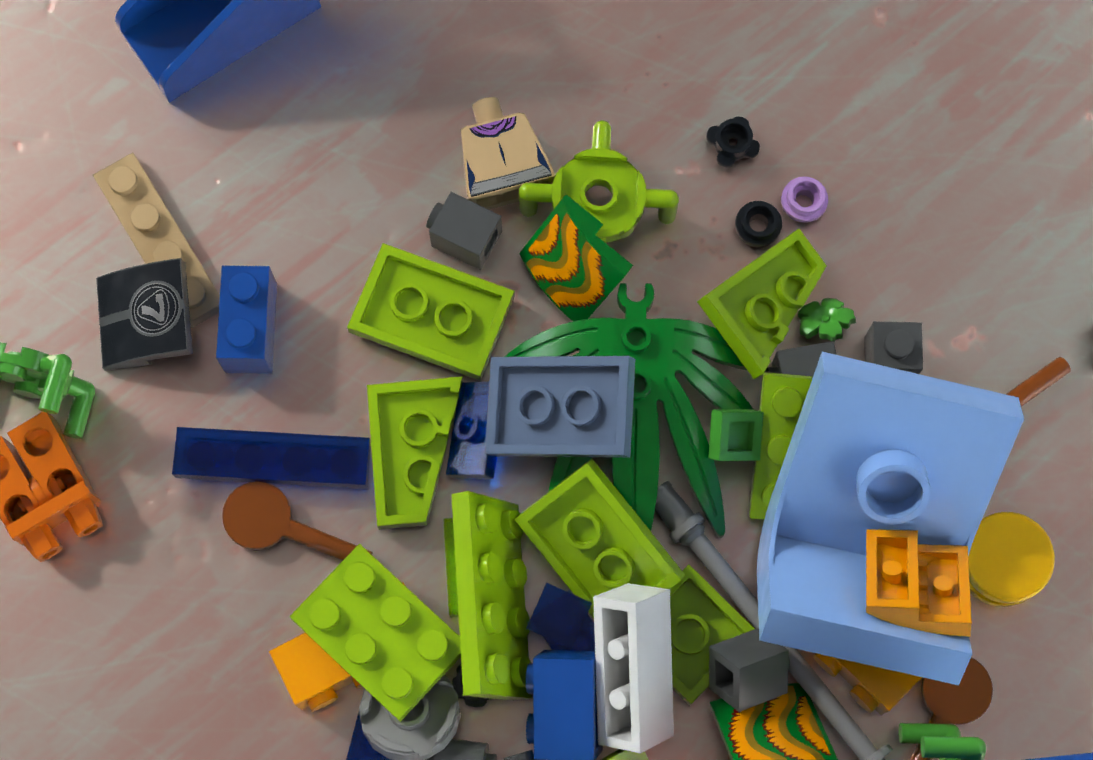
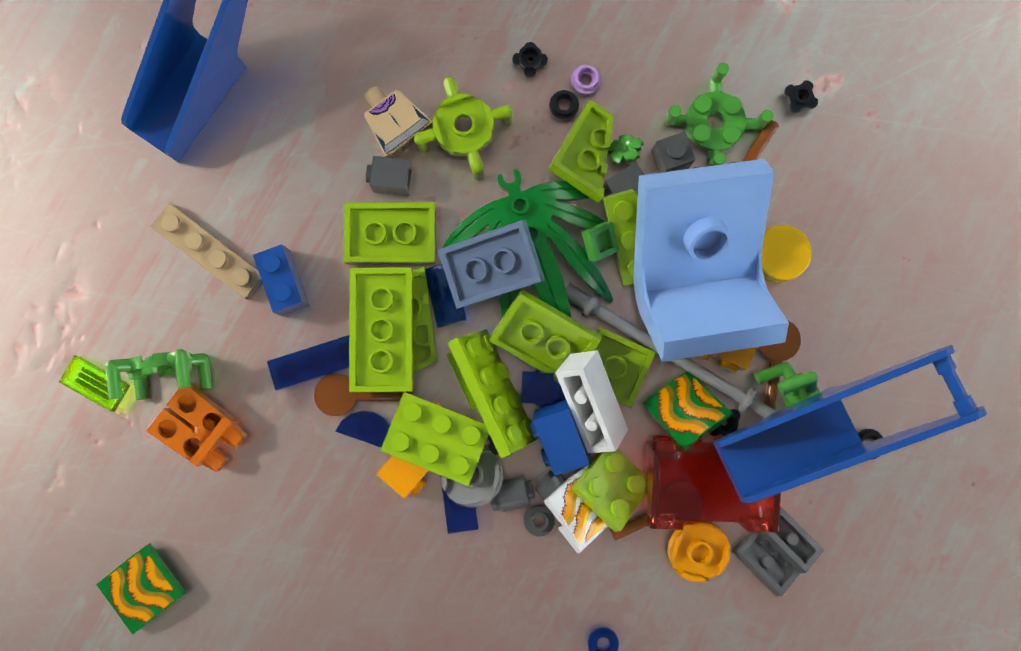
camera: 20 degrees left, 10 degrees up
black slope [96,258,193,371] -> none
slope [519,194,633,321] -> none
dark grey brick [709,628,790,712] -> none
light orange slope [866,529,972,637] -> none
none -> clear blue plate [335,411,390,447]
none -> lime plate [349,267,413,392]
none -> bright green plate [665,63,773,166]

